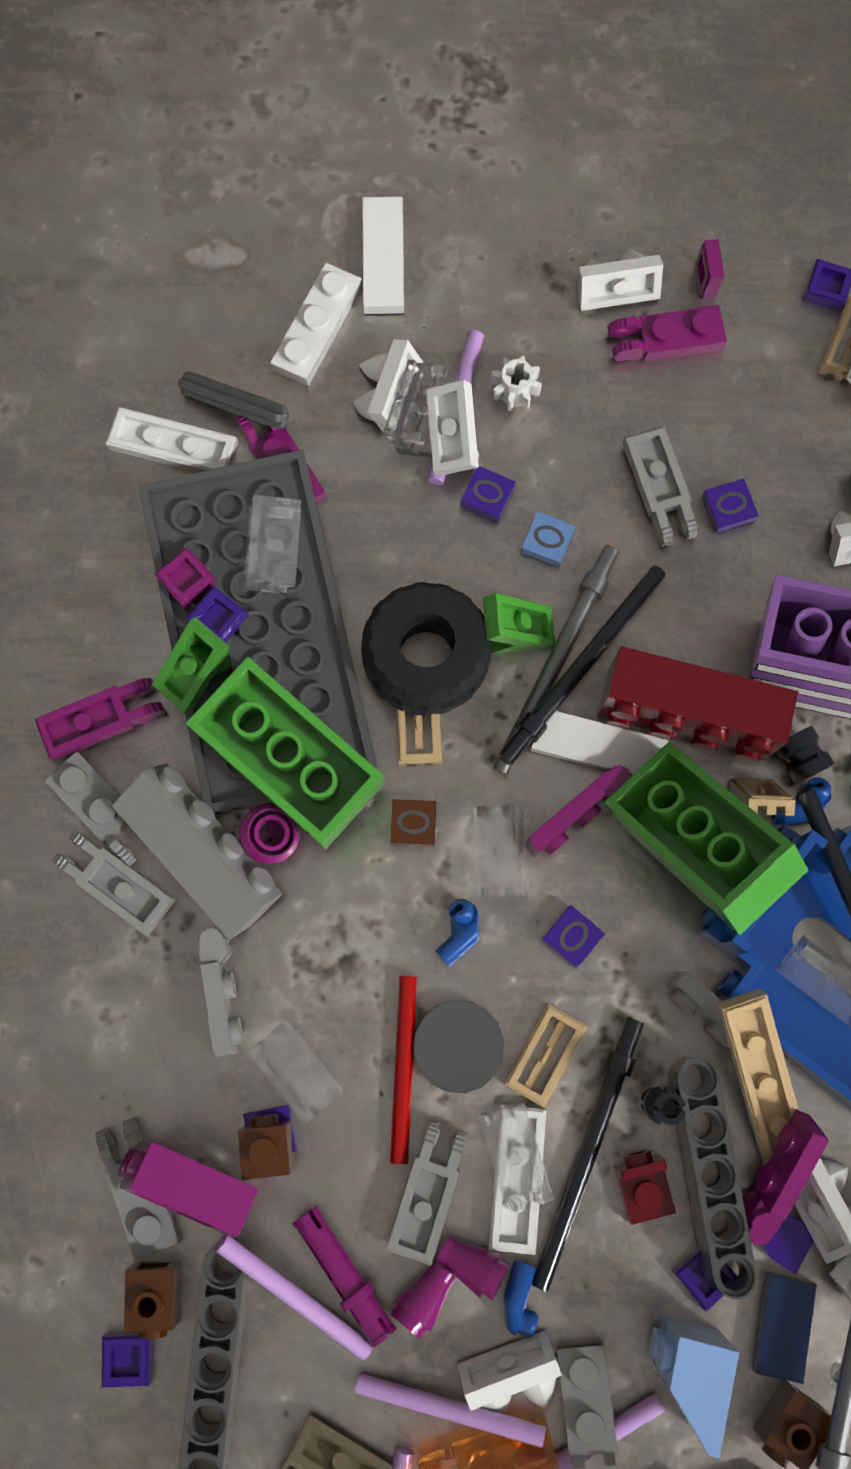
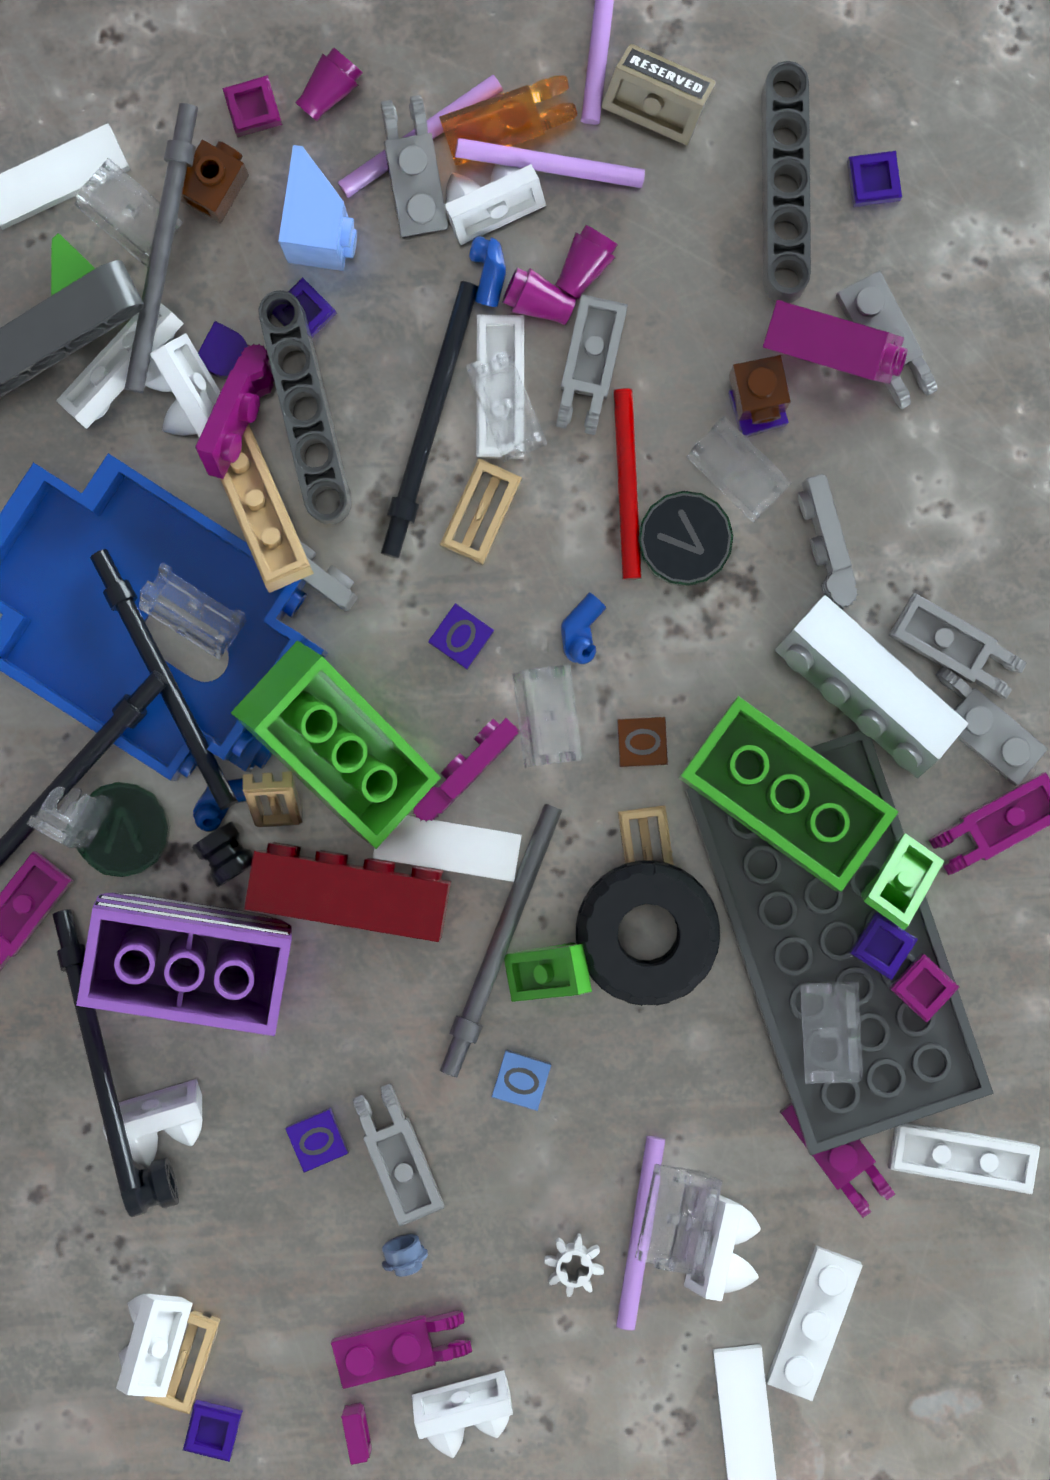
camera: 175 degrees right, 10 degrees up
reddish brown brick [124,1260,182,1339] -> none
dark grey axle [178,371,289,429] -> none
lavender bar [215,1234,373,1361] -> none
magenta cone [239,803,300,864] -> none
magenta pin [292,1205,397,1348] -> none
dark grey tile [414,1001,504,1093] -> none
white tile [426,380,480,475] -> none
dark purple tile [460,466,516,523] -> none
black bar [498,565,666,766] -> none
dark red bracket [614,1150,676,1225] -> none
black pin [640,1086,686,1125] -> none
dark blue tile [752,1271,817,1384] -> none
none -> sand blue plate [382,1234,428,1277]
none -> black tile [638,491,734,586]

